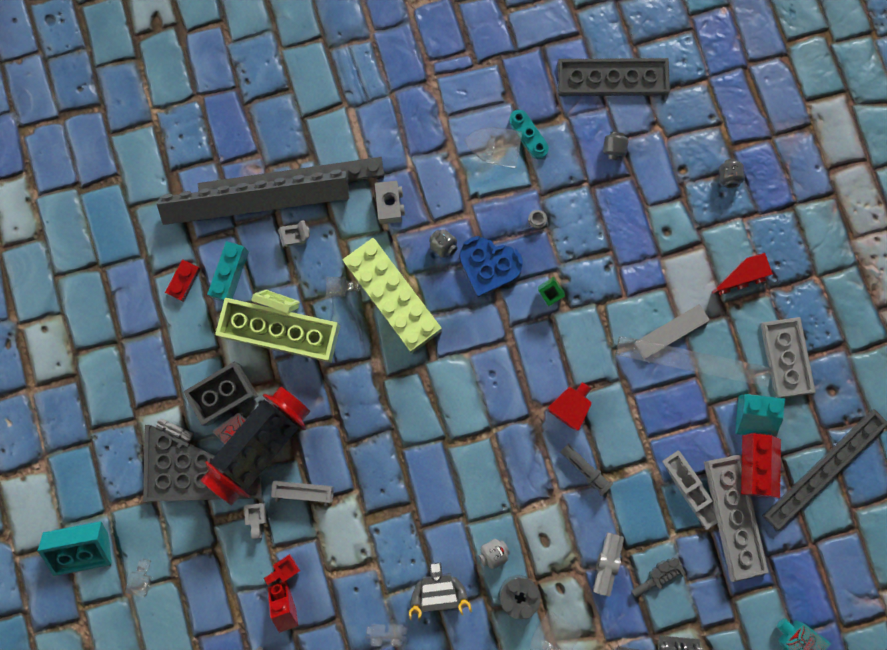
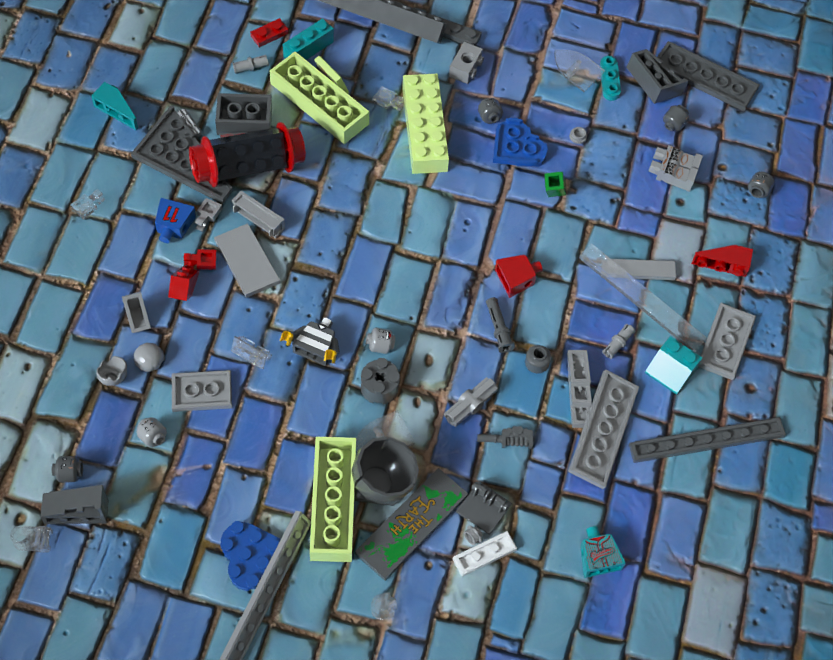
camera: 20 degrees right, 20 degrees down
teal slope [37,521,112,576] -> none
light grey bracket [278,220,310,247] -> none
red slope [741,433,781,499] -> none
none -> teal slope [91,82,138,130]
none -> blue torso [155,198,196,243]
none -> light grey tile [214,223,280,298]
none -> light grey pin [232,54,269,74]
none -> dark grey head [525,345,551,374]
none -> light grey pin [602,324,635,359]
none -> dark grey wedge [626,49,688,104]
none -> light grey hips [649,145,703,192]

